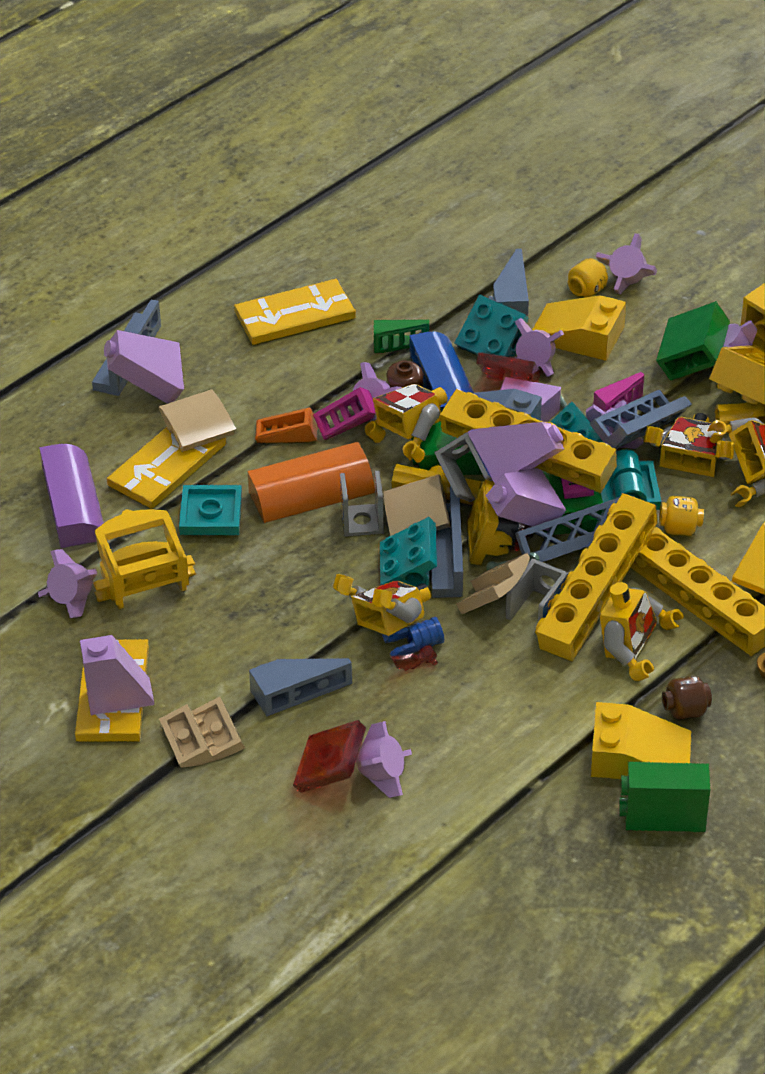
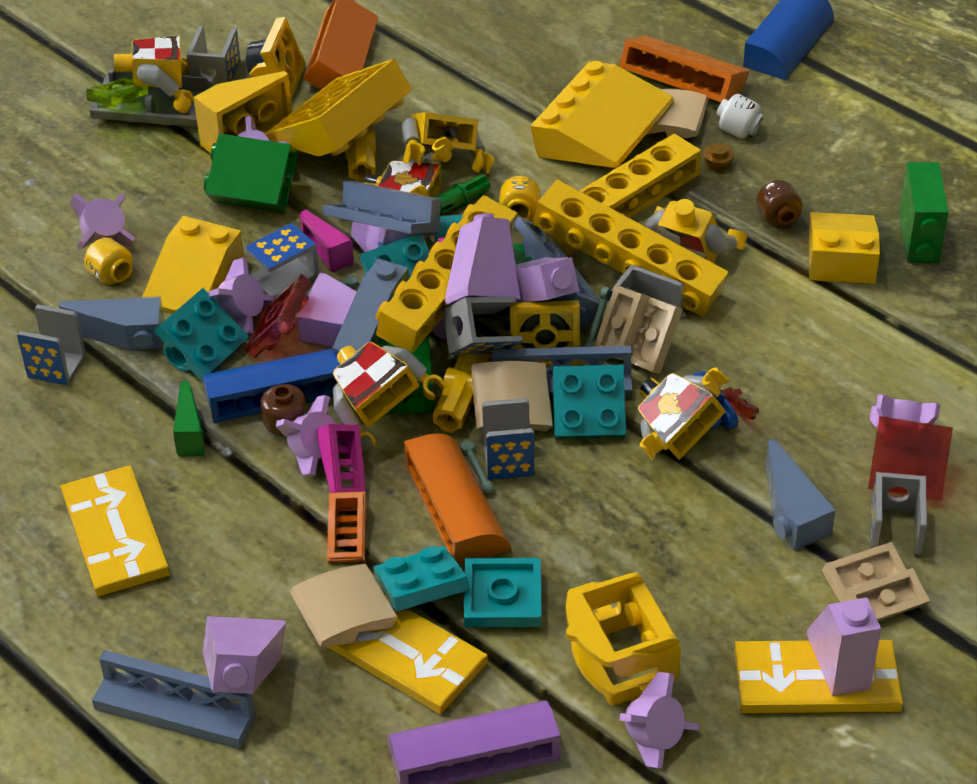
camera: 90 degrees left, 0 degrees up
none -> piece [17,305,86,386]
none -> piece [246,223,319,300]
none -> teal plate [373,546,469,612]
none -> green axle [434,174,491,216]
none -> sand green hinge [461,441,495,495]
none -> light grey piece [870,472,927,556]

